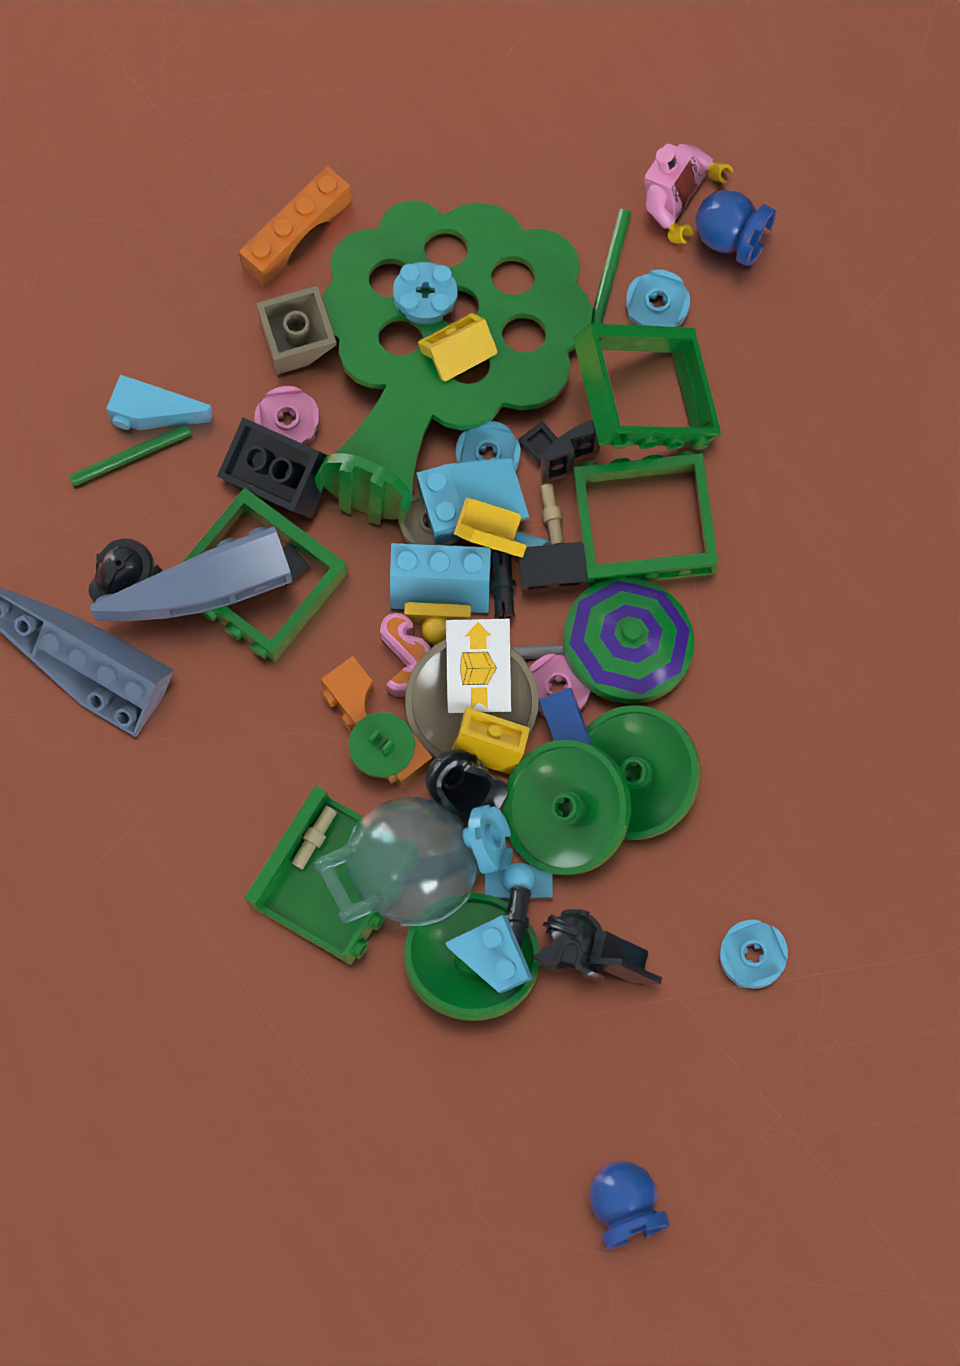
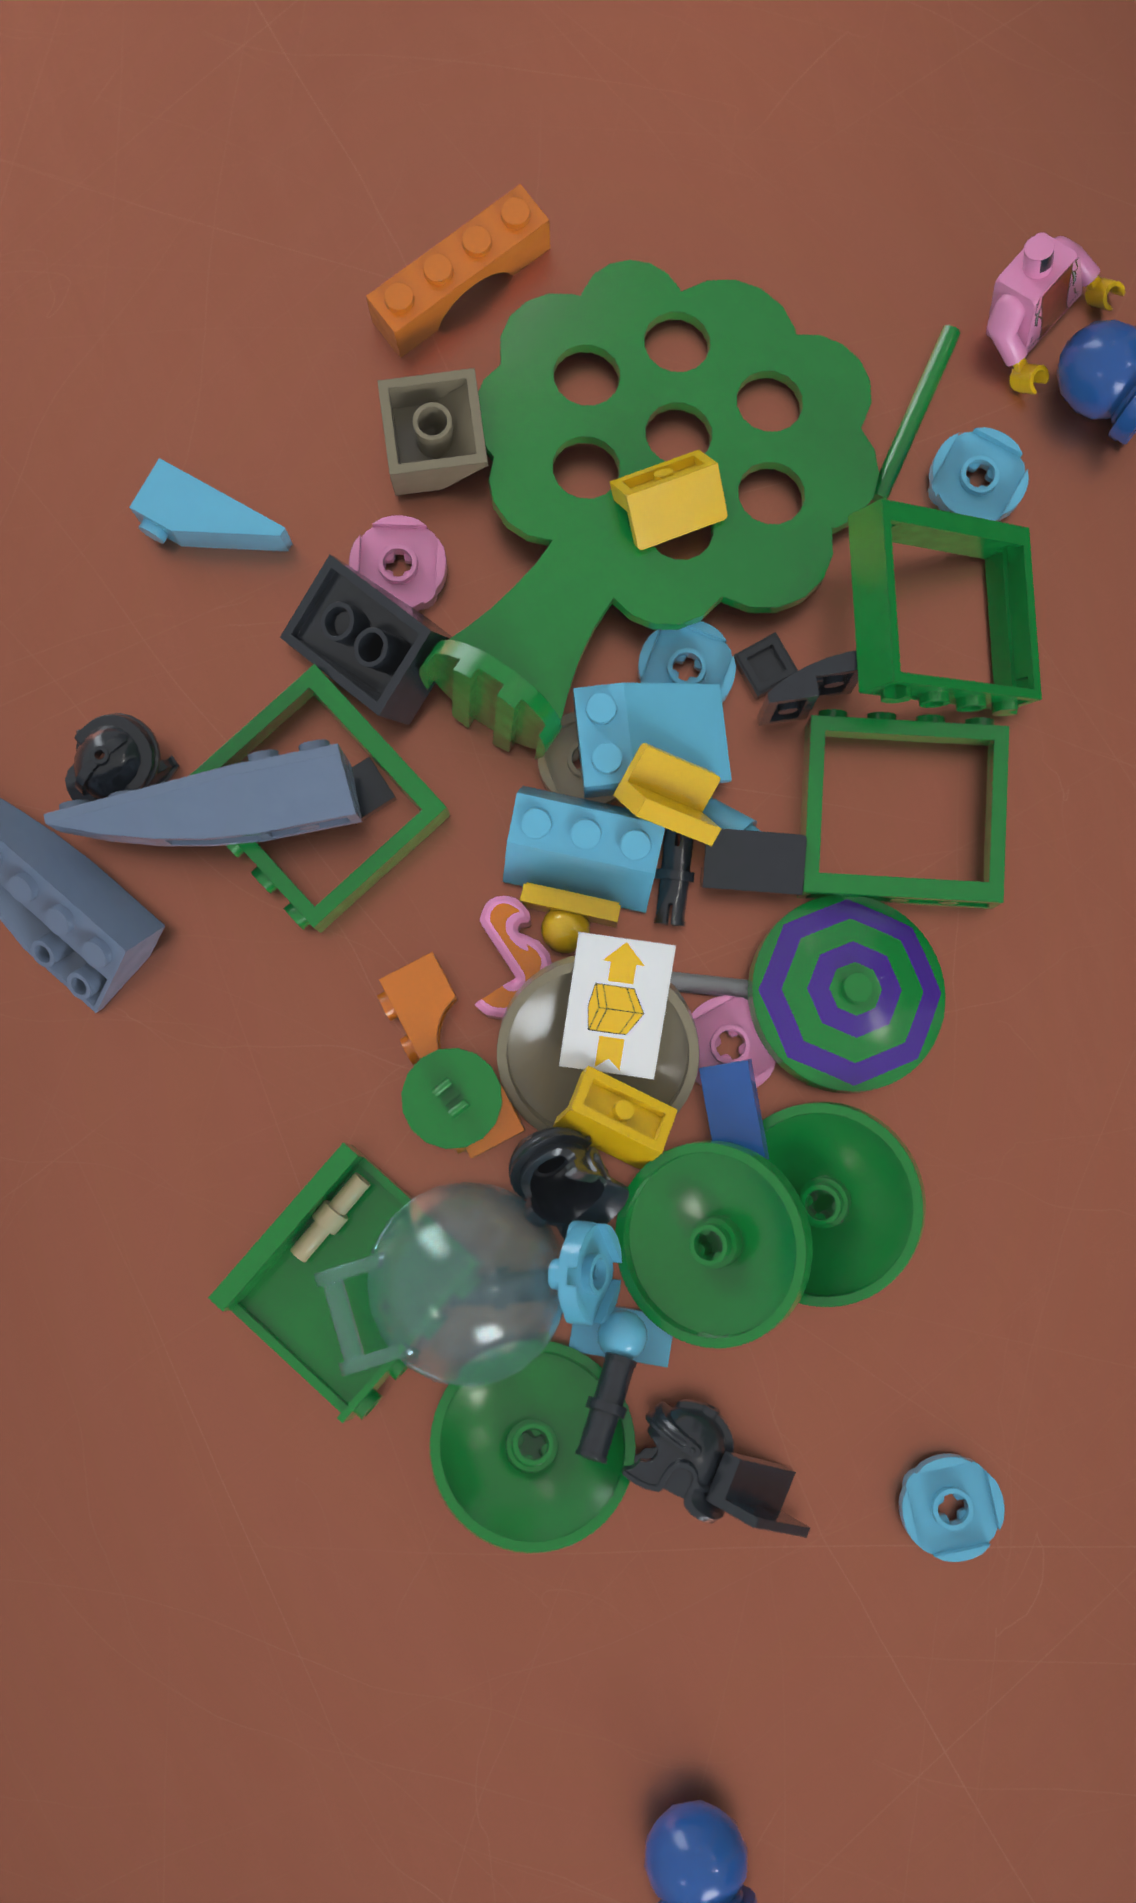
camera: 10 degrees right, 10 degrees up
green bar [69,423,192,487] -> none
medium azure plate [393,262,457,324] -> none
medium azure wing [446,915,533,993] -> none
tan bar [540,484,565,544] -> none

